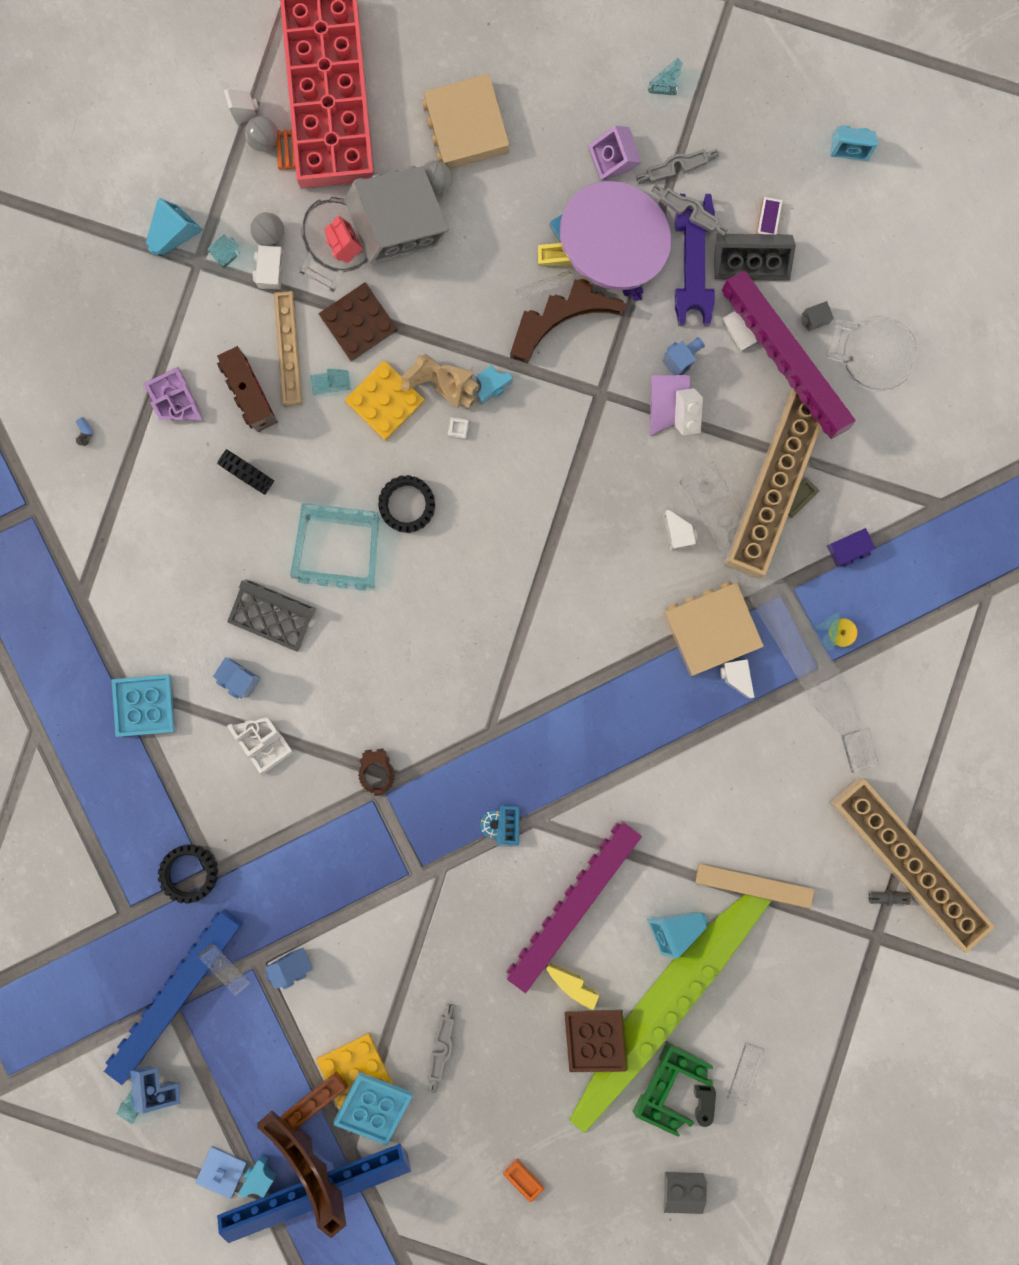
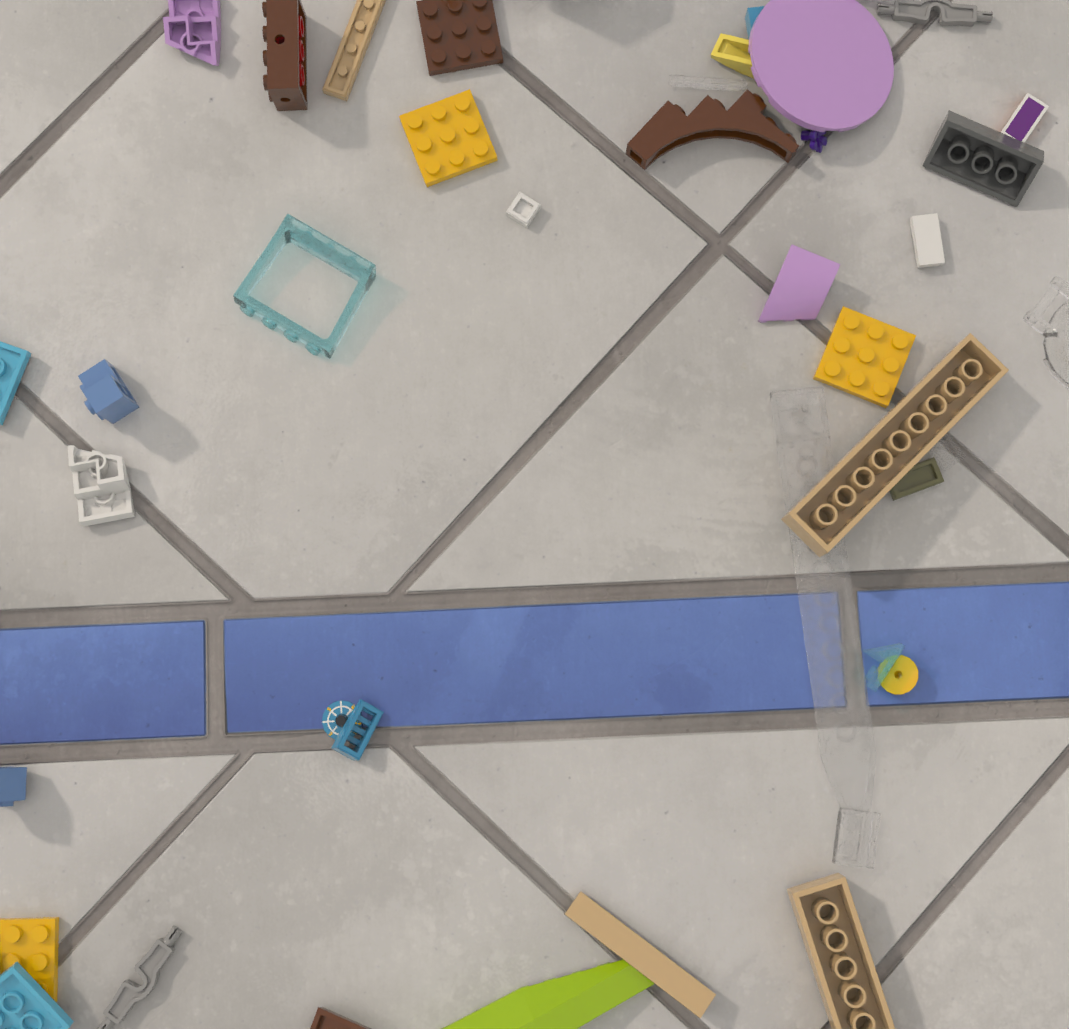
camera: 25 degrees right, 5 degrees down
arm [76,417,93,446] -> none
black tyre [217,449,275,495] -> none
dark grey fence [227,579,316,652] -> none
clear light blue slope [310,369,351,396] -> none
reddish brown piece [358,748,395,796] -> none
black tyre [378,475,435,533] -> none
tan hips [401,354,479,408] -> none
medium azure brick [476,365,513,404] -> none
magenta brick [506,821,642,994] -> none
light yellow slope [546,963,599,1010] -> none
medium azure slope [647,912,708,959] -> none
light grey piece [651,184,728,237] -> none
medium blue brick [663,337,705,375] -> none
white slope [663,510,698,550] -> none
tan brick [664,581,764,676] -> none
dark purple piece [675,194,715,326] -> none
white brick [675,388,703,435] -> none
white slope [720,659,754,698] -> none
magenta brick [722,271,856,439] -> none
dark grey brick [801,301,834,332] -> none
dark purple brick [827,528,876,567] -> none
none -> yellow plate [813,306,916,408]

